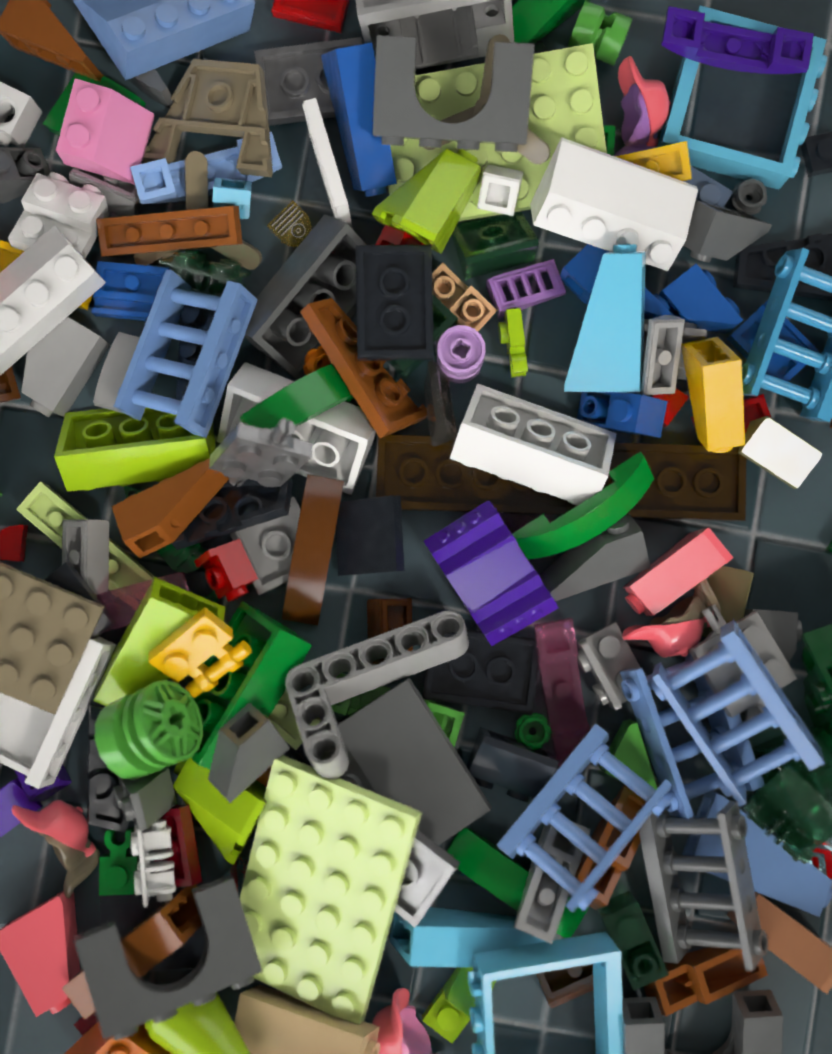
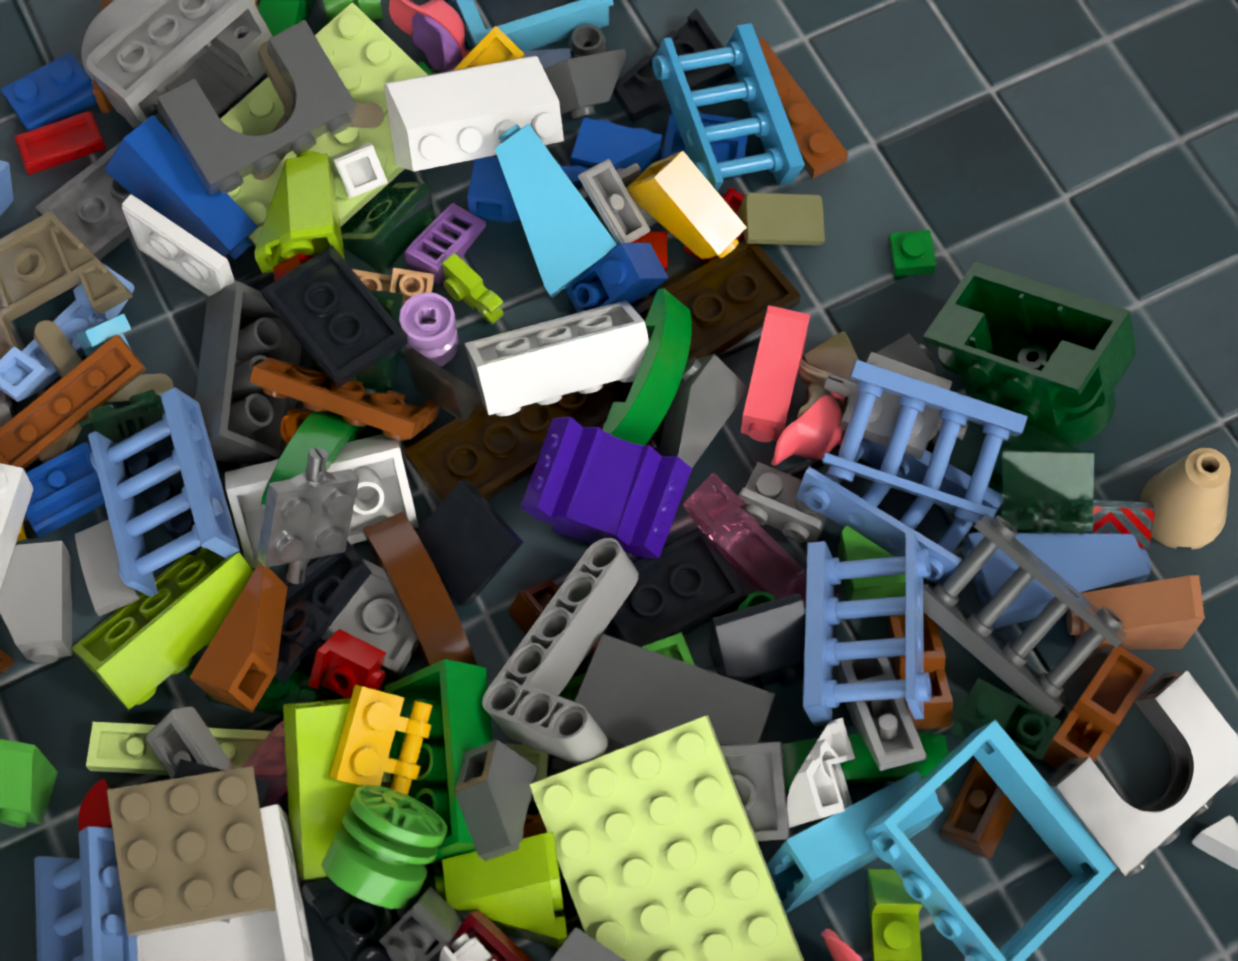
camera: 40 degrees left, 20 degrees down
clear yellow tile [267,200,312,247] -> none
none -> white slope [787,718,855,828]

